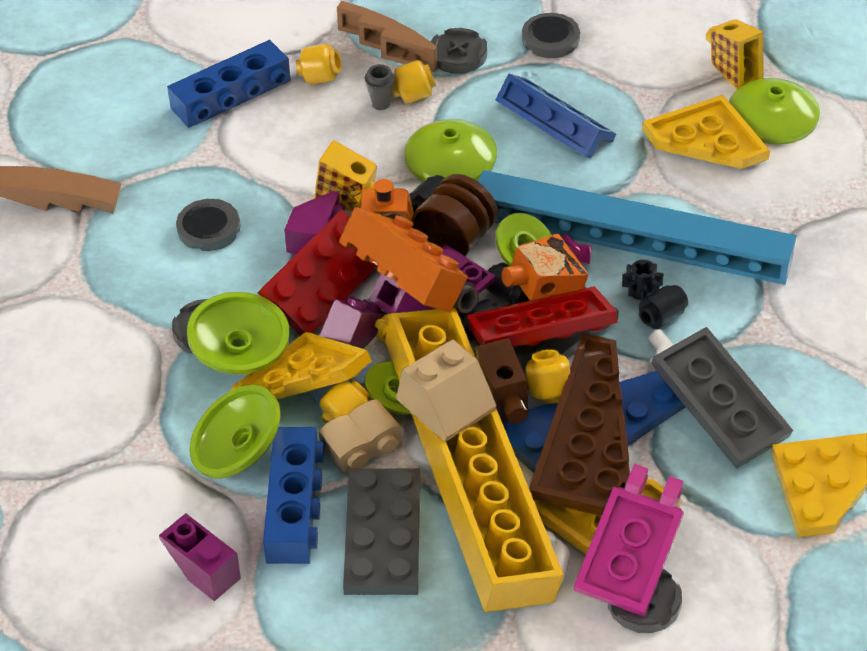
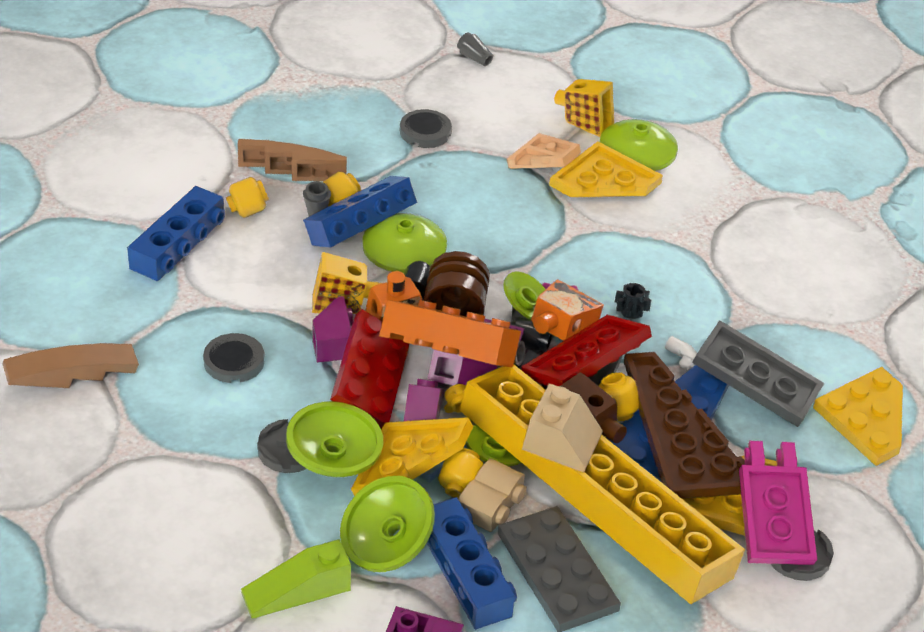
camera: 30 degrees left, 5 degrees down
dark grey tile [431,28,487,74] -> none
dark azure brick [478,170,797,285] -> none
blue fence [495,74,617,158] -> none
black brick [639,285,688,329] -> none
none -> lime slope [241,539,351,619]
none -> blue brick [303,176,417,248]
none -> light nougat wing [507,133,581,169]

